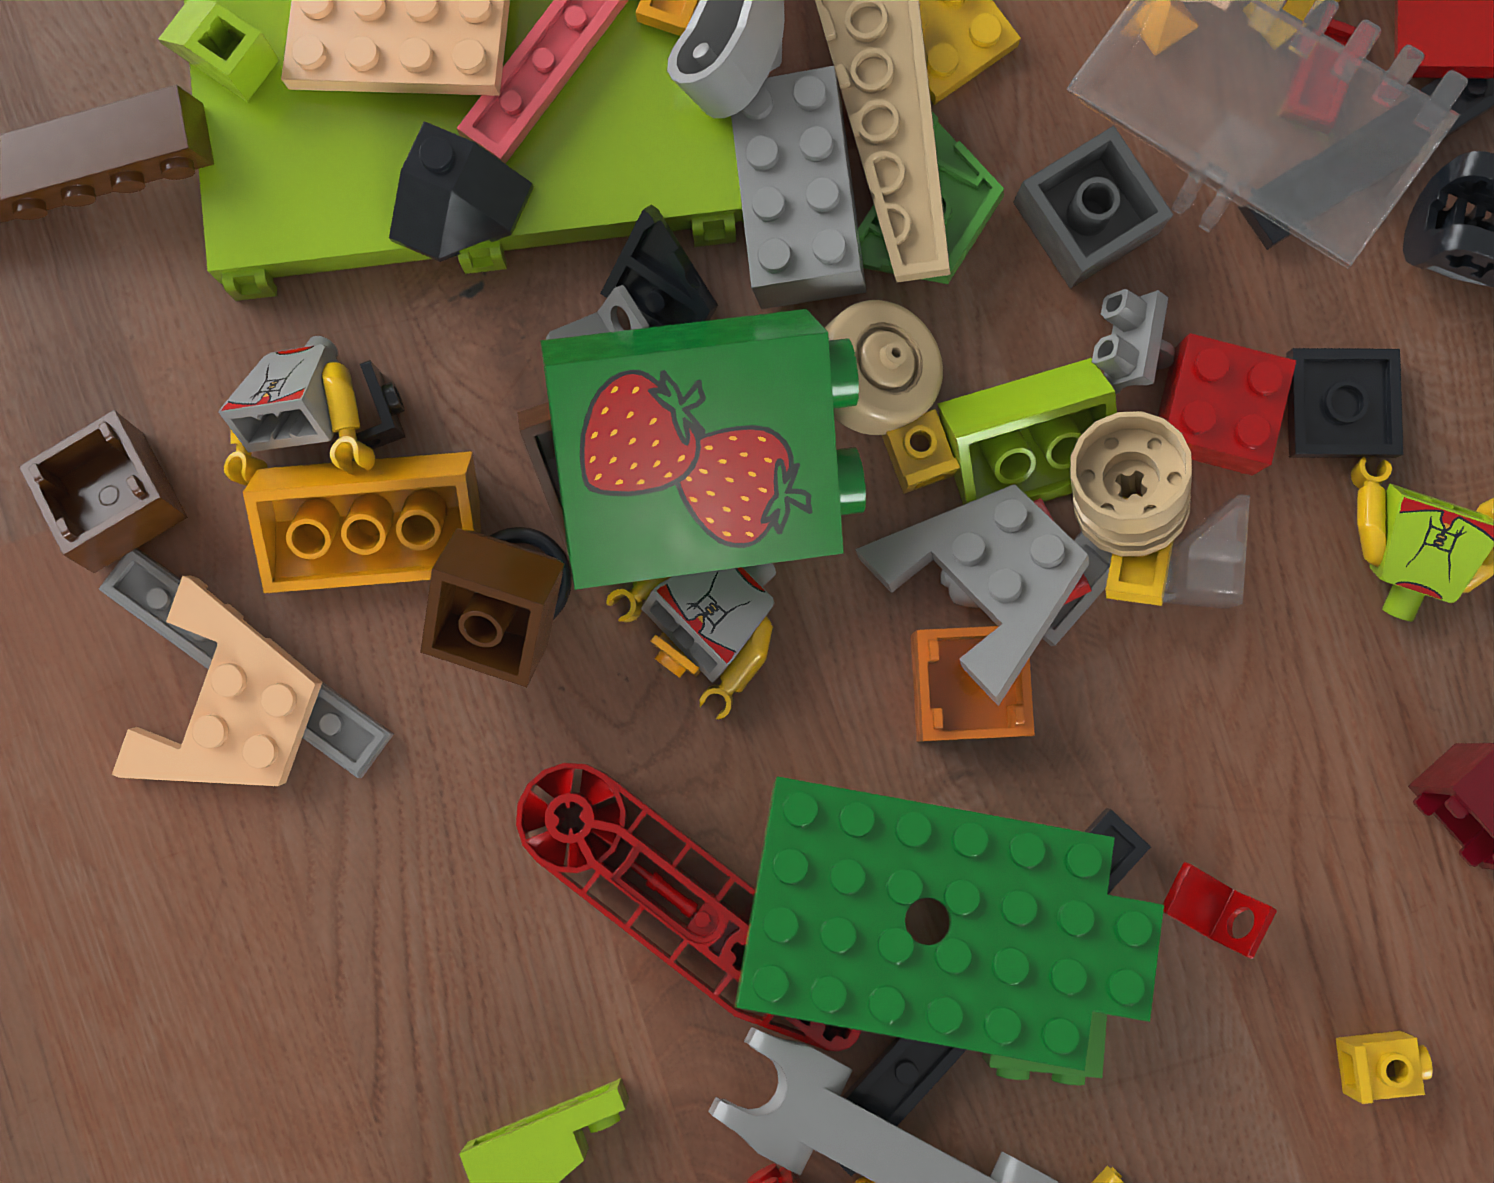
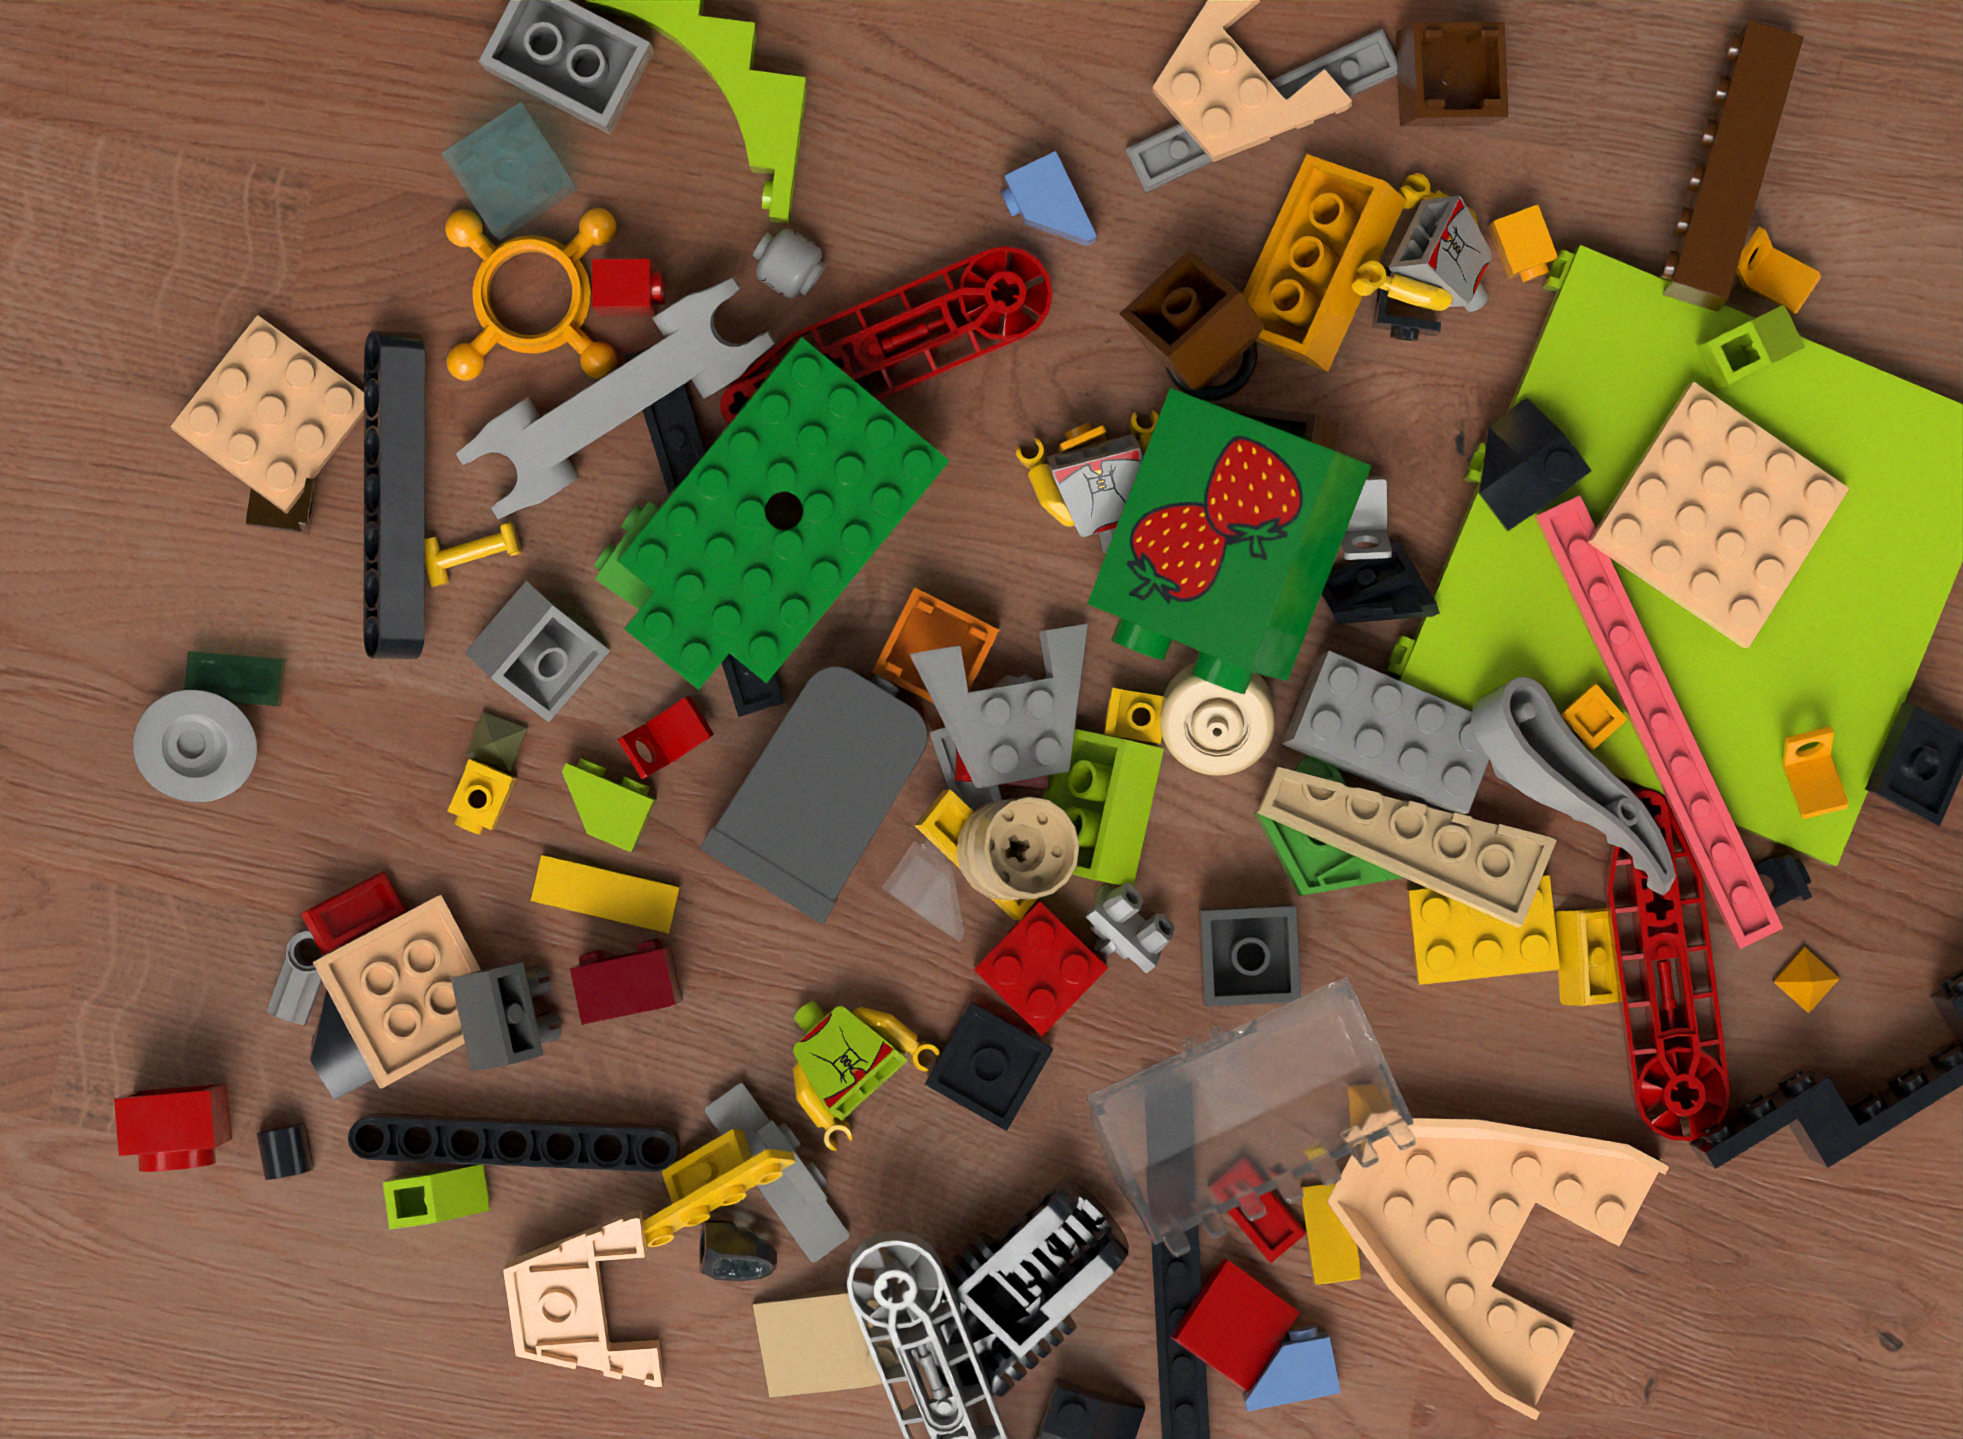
camera: 120 degrees right, 5 degrees up
none -> light grey slope [465,581,610,722]
none -> olive slope [466,711,527,772]
none -> yellow tile [530,855,681,934]
none -> lime slope [562,758,657,852]
none -> dark grey piece [699,667,928,924]
none -> light grey head [753,228,826,298]
none -> medium blue slope [1000,151,1097,246]
none -> light orange brick [1488,204,1558,283]
none -> light orange bracket [1736,226,1821,314]

